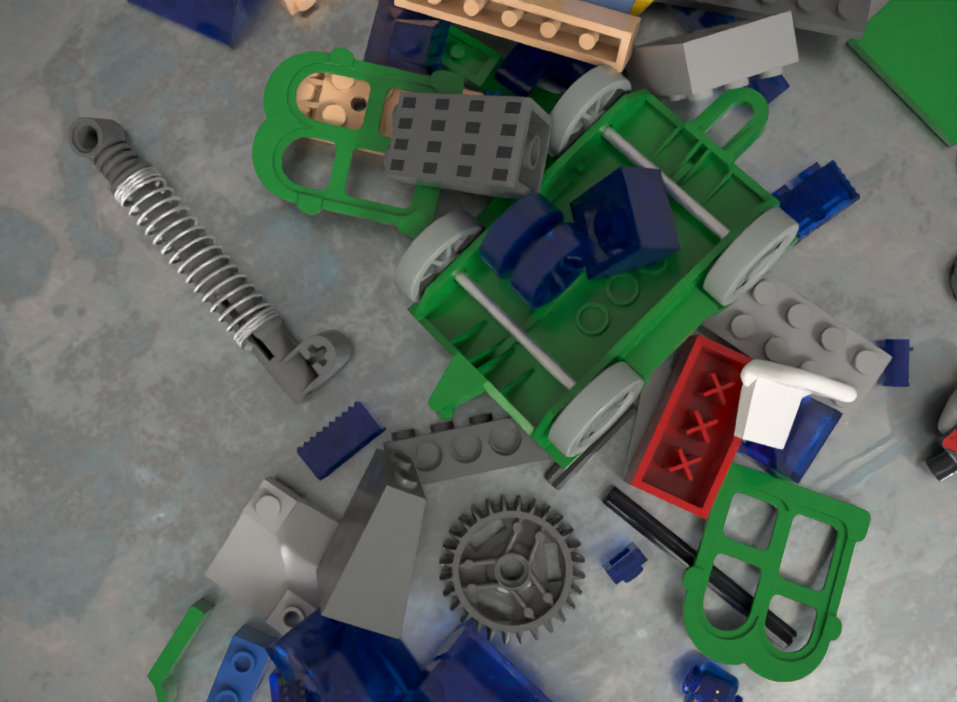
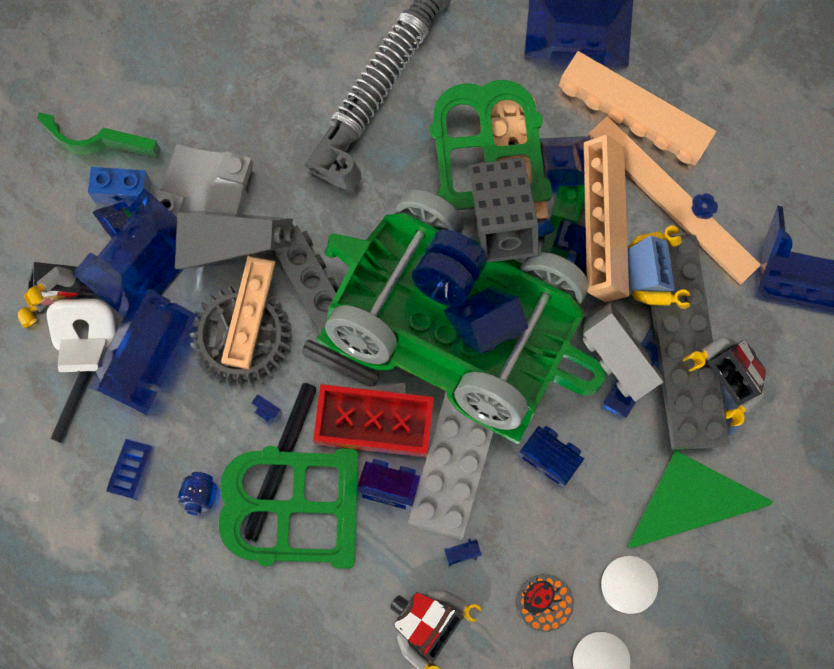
camera: 65 degrees right, 10 degrees down
clear blue brick [297,401,387,481] -> none
white piece [734,359,857,450] -> none
none -> light nougat tile [221,256,276,370]

